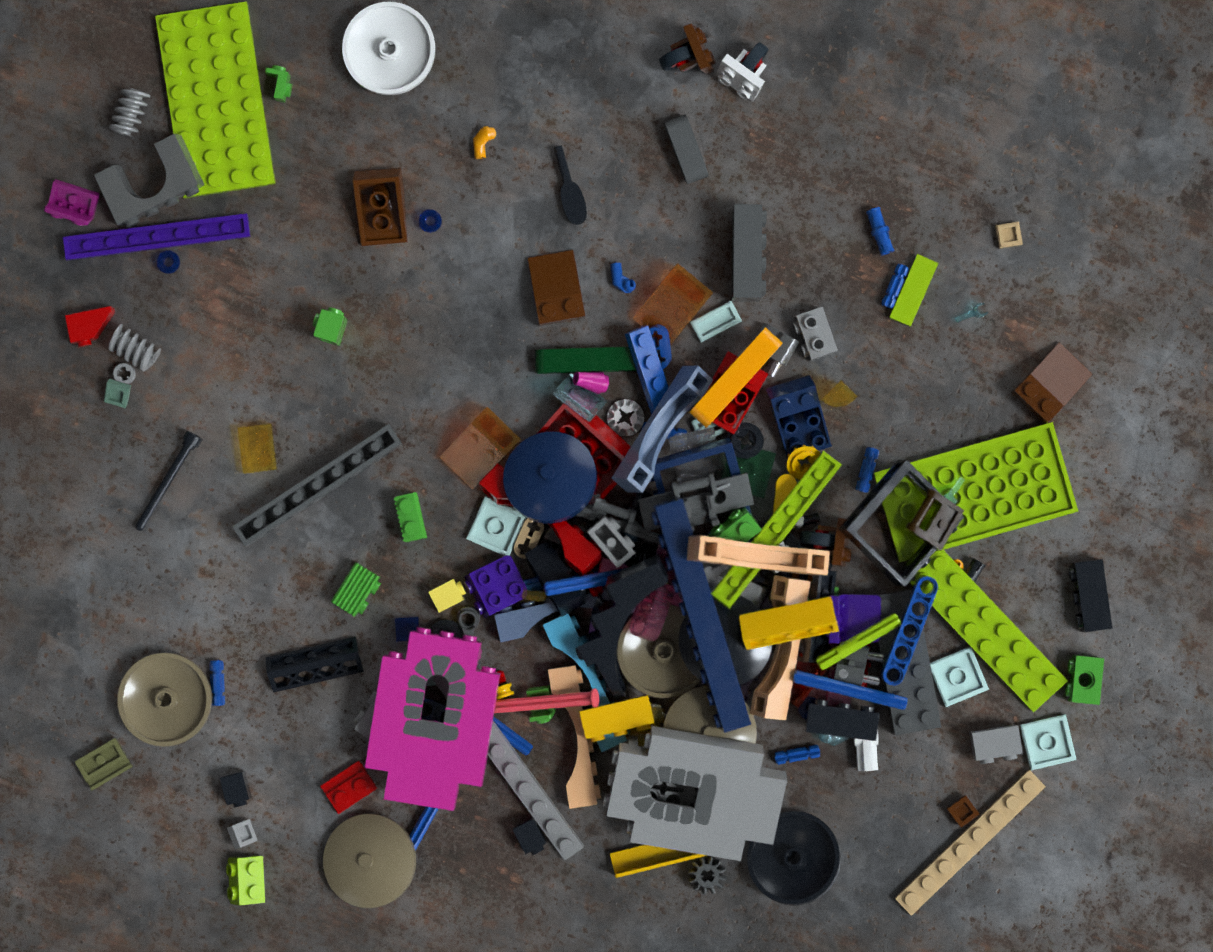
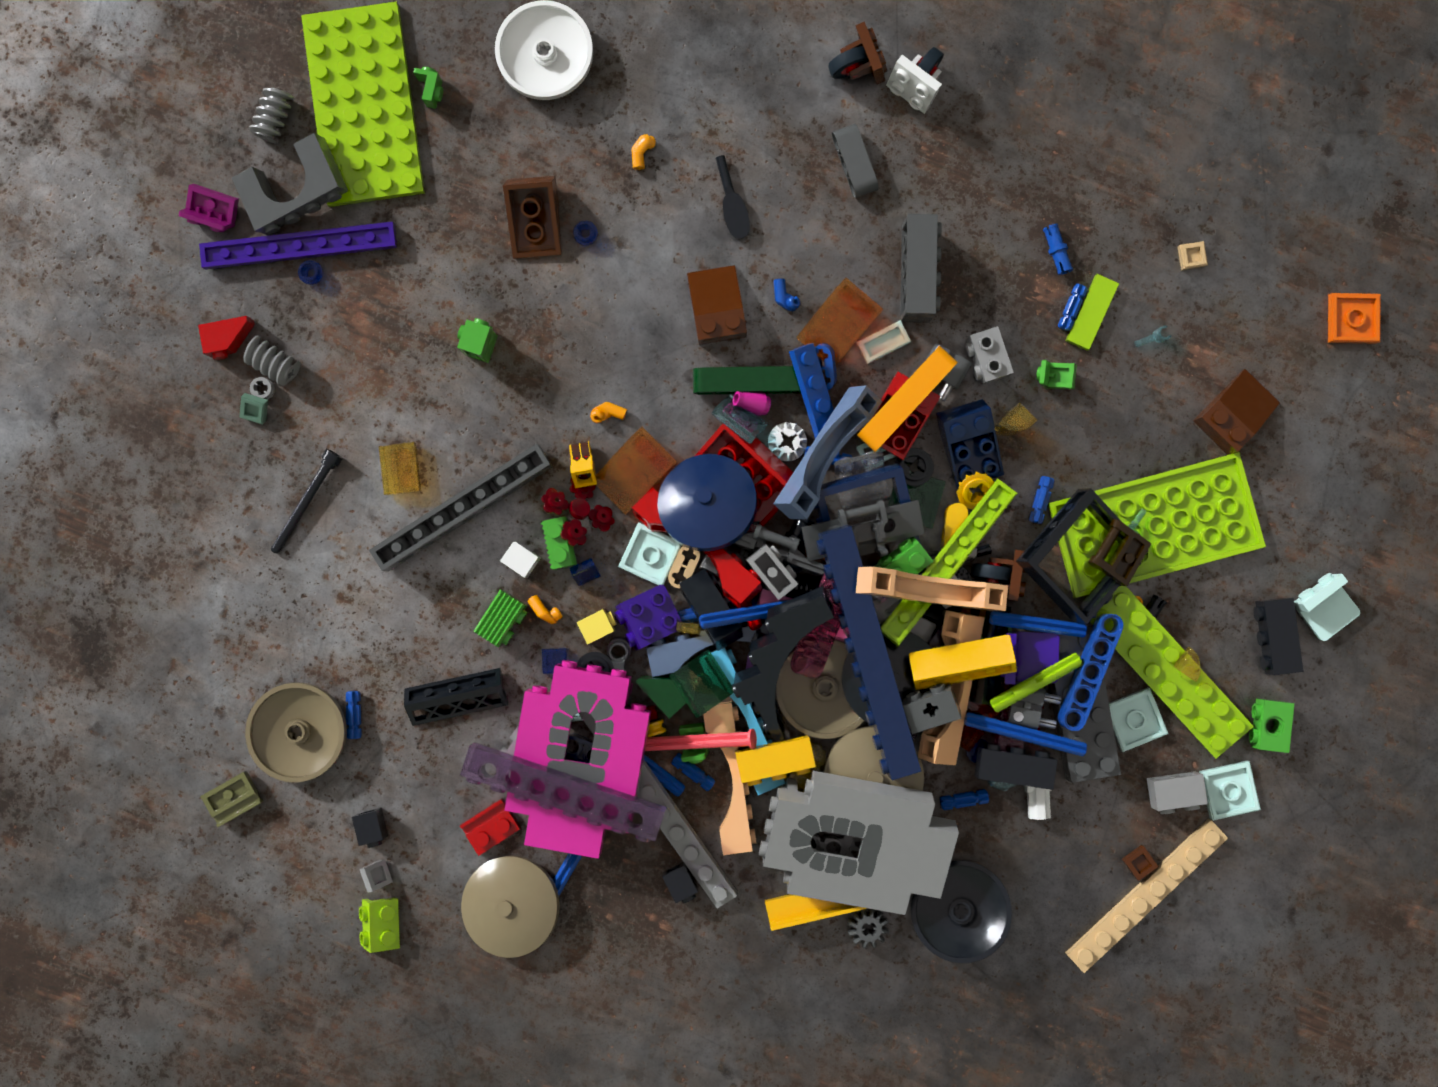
camera: 10 degrees right, 0 degrees up
none -> clear purple brick [460,742,667,842]
none -> white panel [500,542,541,578]
none -> light orange arm [527,595,563,624]
none -> dark red plant [541,474,615,546]
none -> yellow leg [569,441,597,488]
none -> clear blue tile [569,558,601,586]
none -> light orange arm [590,402,628,423]
none -> dark green slope [635,676,693,719]
none -> clear green tile [669,650,734,718]
none -> blue axle [671,753,715,791]
none -> dark grey brick [902,683,961,734]
none -> blue axle [989,611,1087,638]
none -> bright green bracket [1037,360,1077,389]
none -> clear yellow tile [1174,647,1201,682]
none -> light aqua bracket [1294,573,1360,641]
none -> orange tile [1328,293,1381,344]

